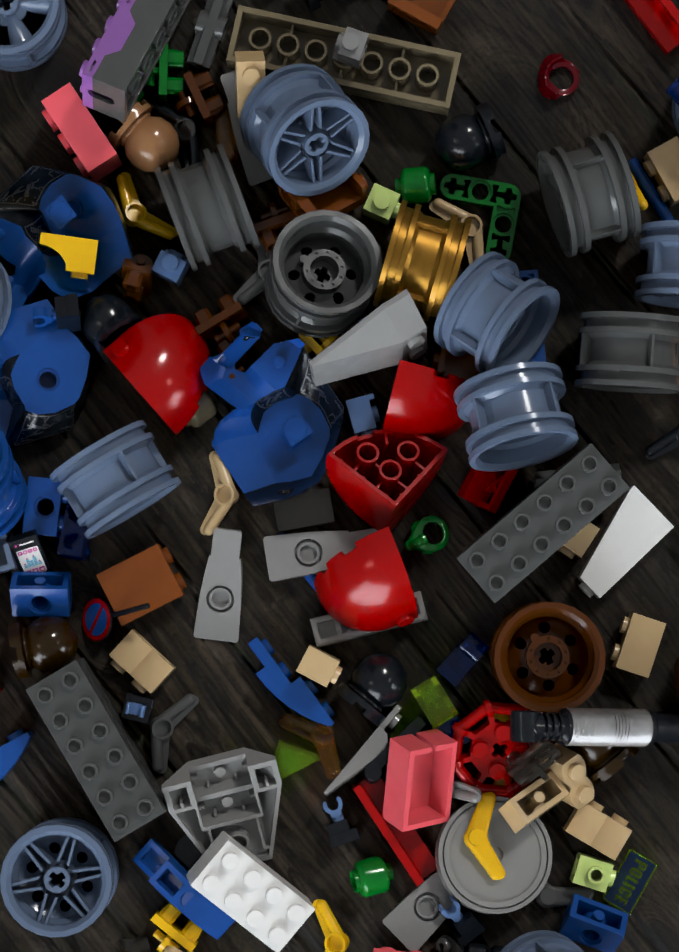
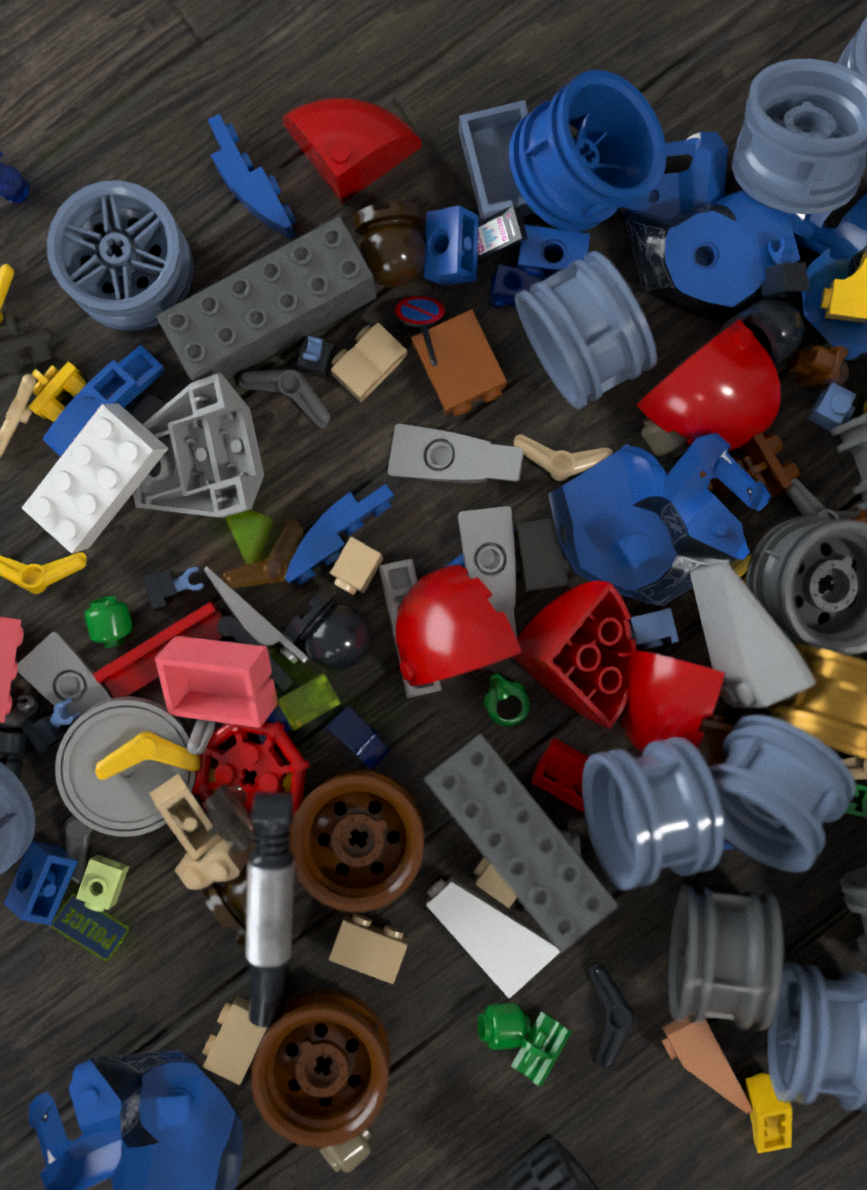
camera: 90 degrees right, 0 degrees up
tan brick [563,800,632,861] -> none

